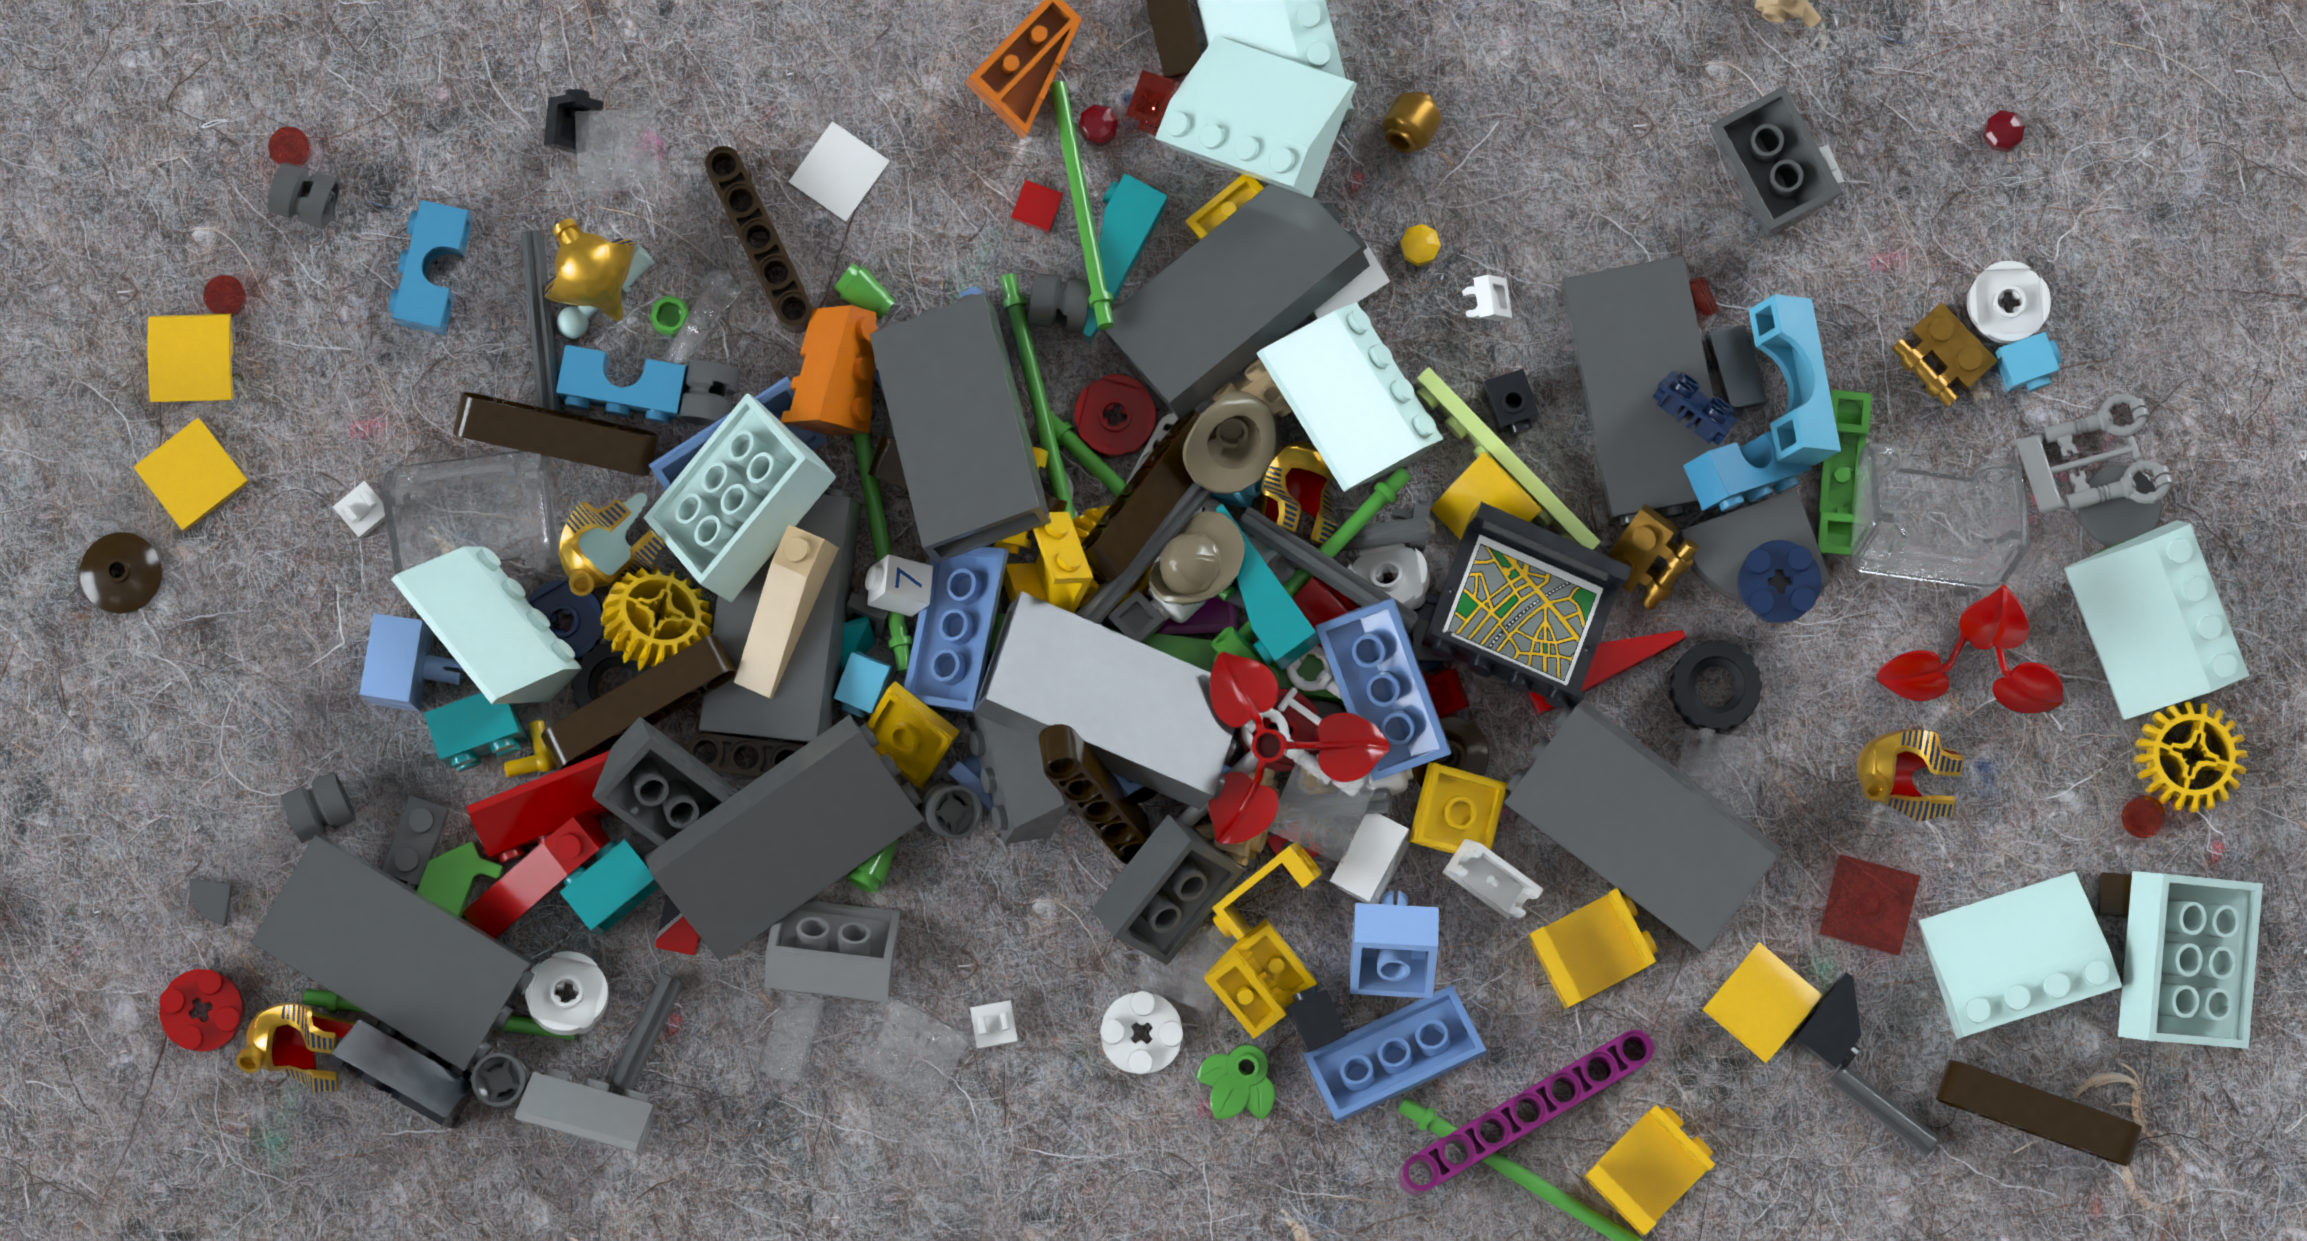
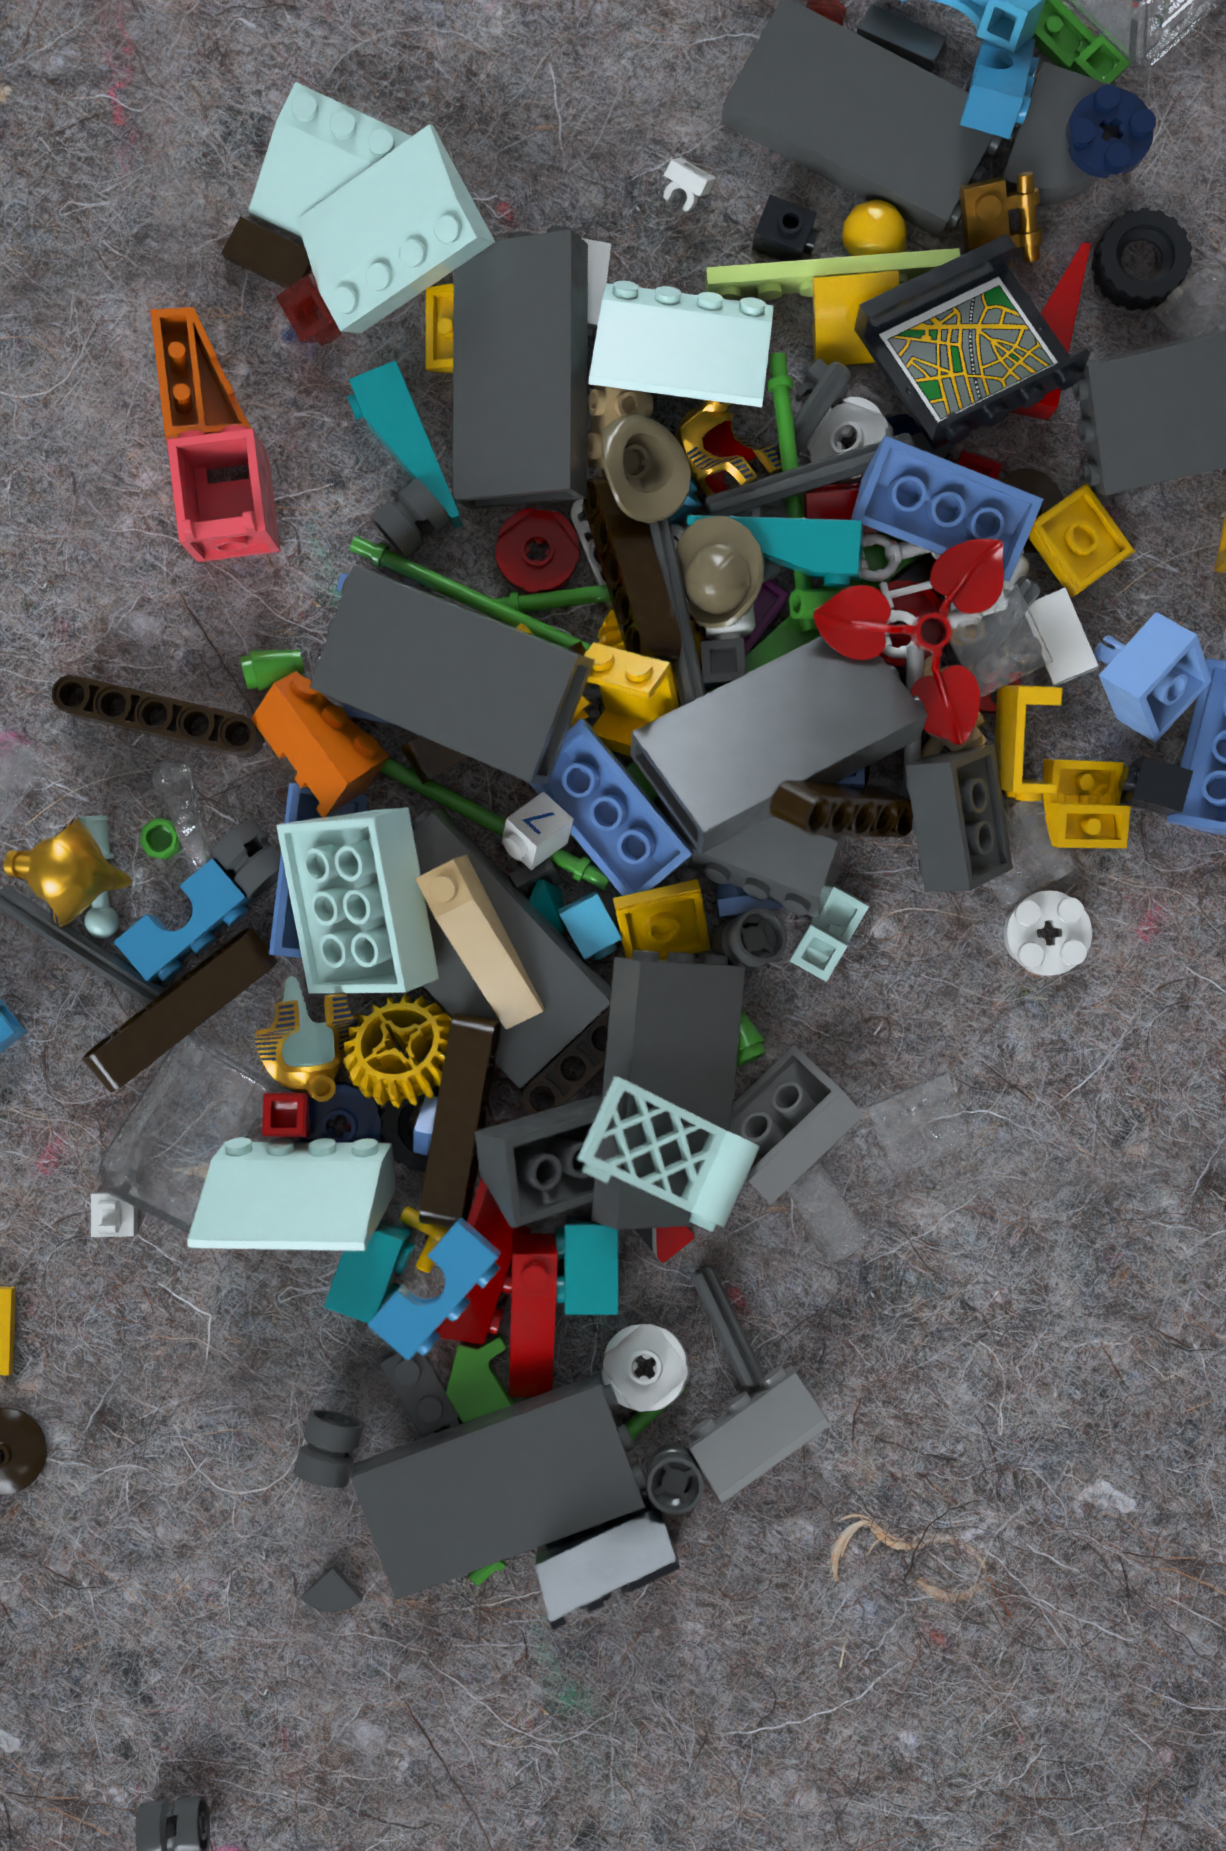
camera: 50 degrees left, 5 degrees up
red plate [159,969,245,1053] -> none
piece [236,1002,356,1094] -> none
light blue brick [359,613,464,712] -> none
white sticker [788,121,890,222] -> none
white tile [970,1000,1018,1049] -> none
red tile [1011,179,1064,233] -> none
bright green bar [1050,81,1114,330] -> none
dark red tile [1078,104,1118,147] -> none
bright green plate [1196,1044,1275,1120] -> none
pearl gold head [1382,91,1442,153] -> none
yellow tile [1400,224,1441,267] -> none
white hinge [1442,839,1544,919] -> none
dark blue hinge [1652,371,1738,446] -> none
none -> coral container [167,425,281,562]
none -> red slope [262,1093,310,1138]
none -> dark azure arch [367,1217,501,1361]
none -> medium blue tile [413,1096,438,1156]
none -> light aqua piece [577,1076,760,1232]
none -> light aqua slope [789,885,869,982]
none -> yellow hair [842,200,907,256]

